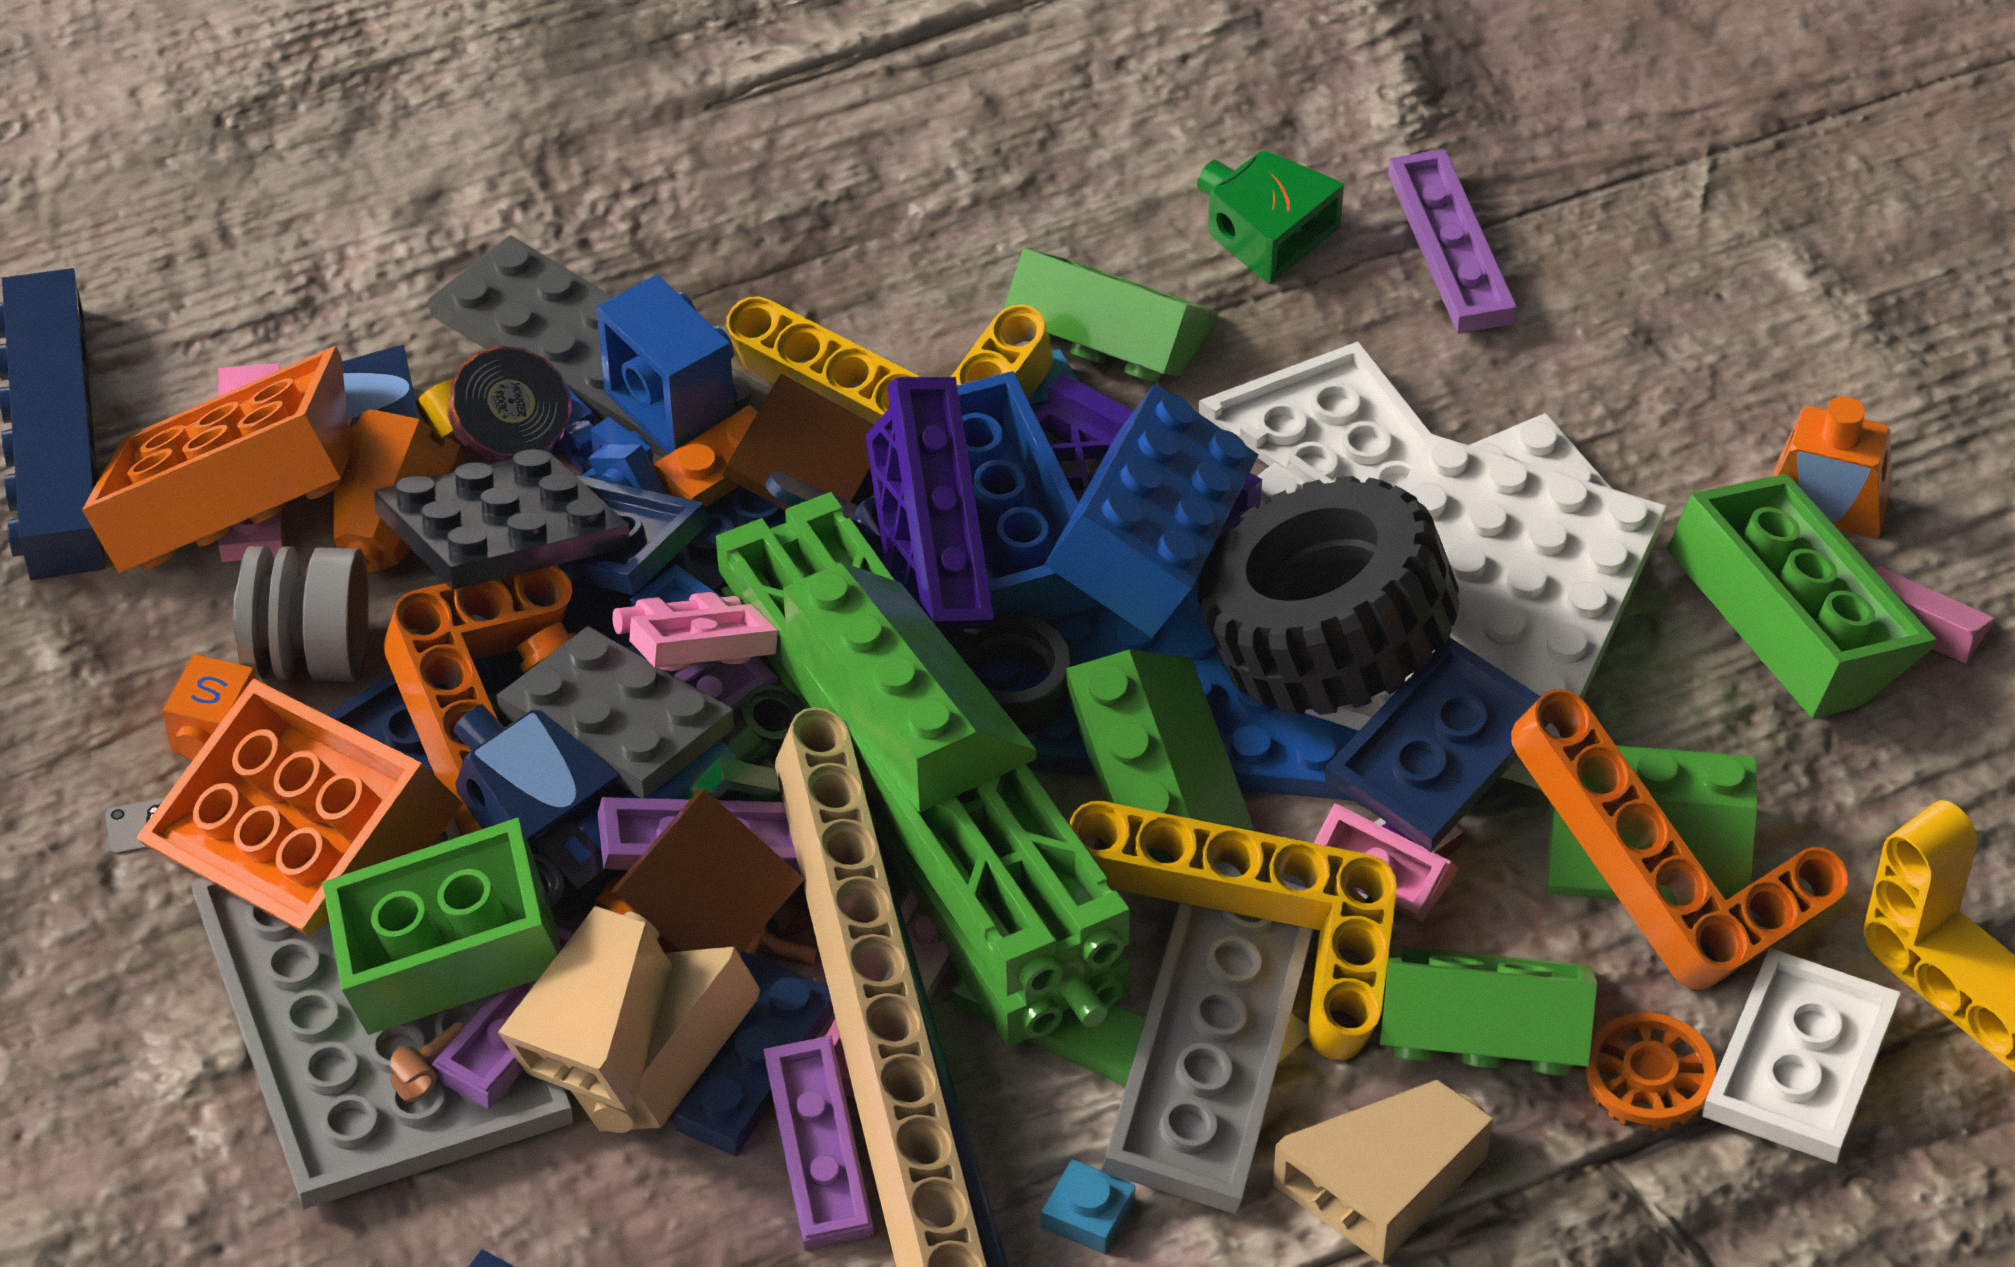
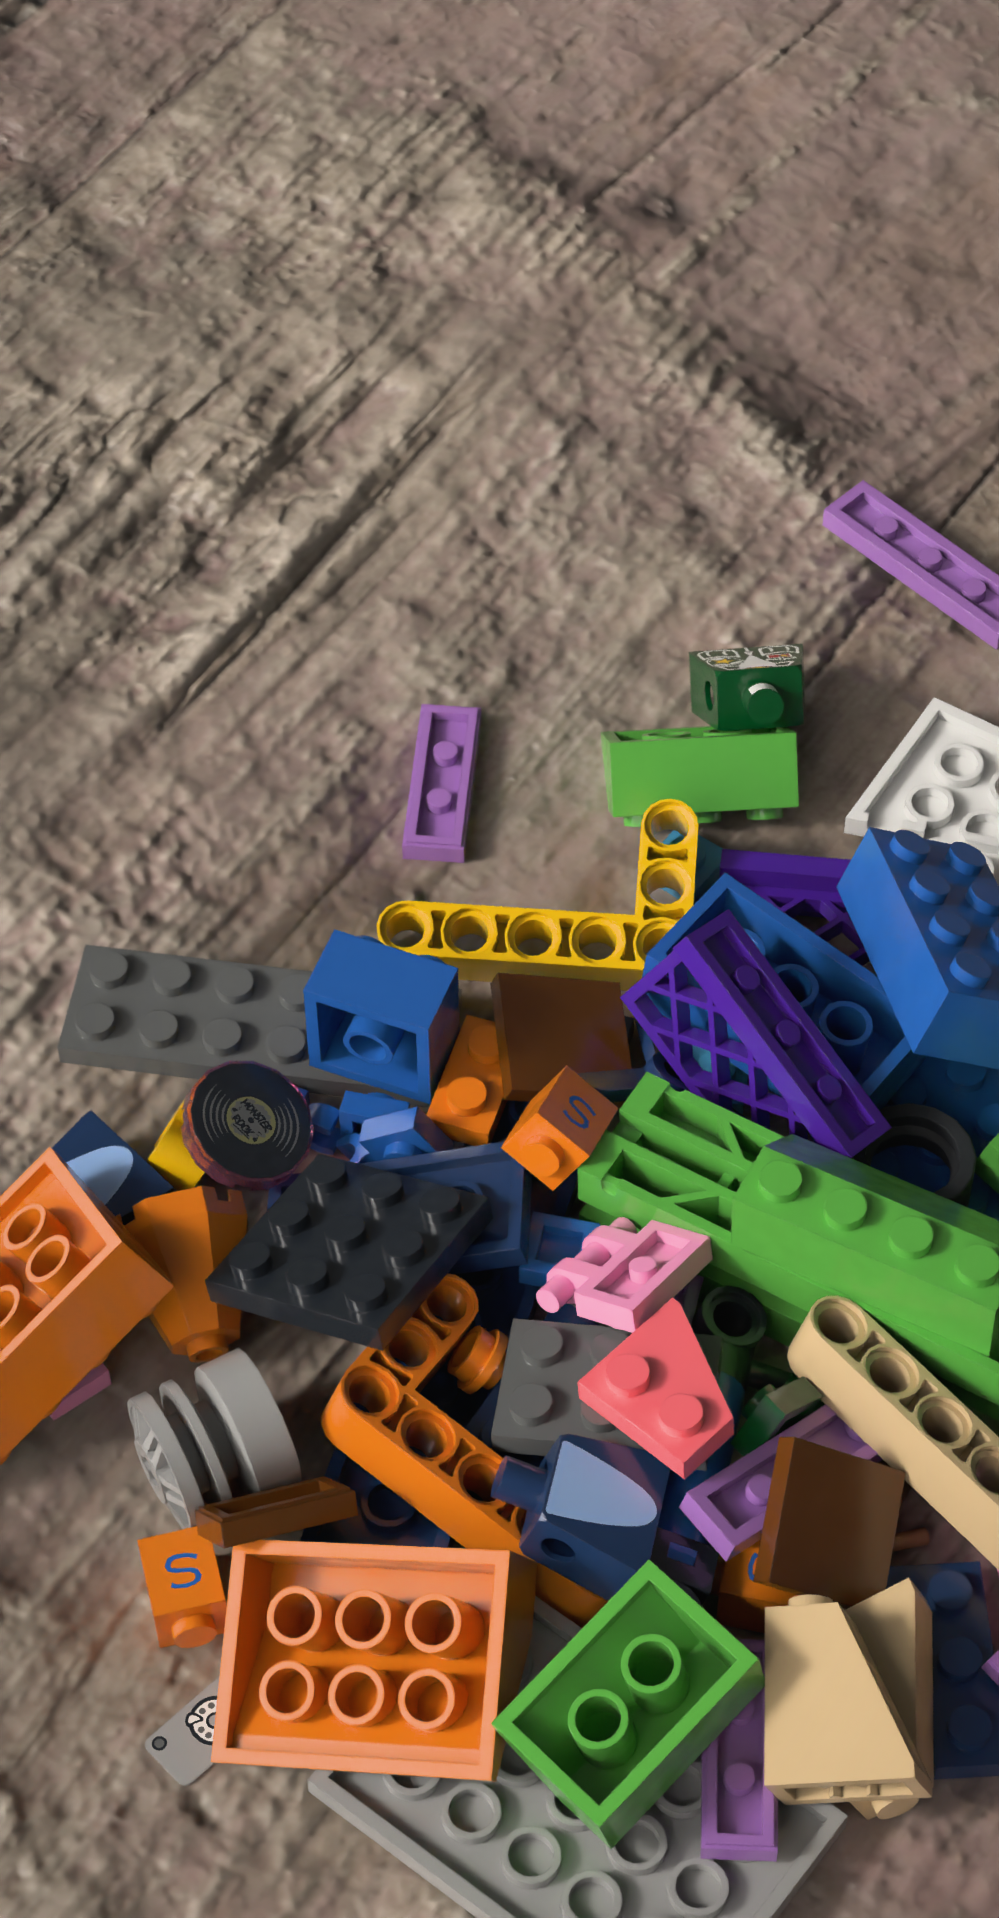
camera: 30 degrees left, 5 degrees up
nougat hand [390,1022,465,1102] -> none
green torso [1197,151,1344,284] -> none
none -> reddish brown tile [195,1476,358,1549]
none -> medium lavender tile [402,704,482,863]
none -> orange brick [501,1065,619,1191]
none -> coral wing [577,1297,734,1480]
none -> dark green torso [689,644,805,731]

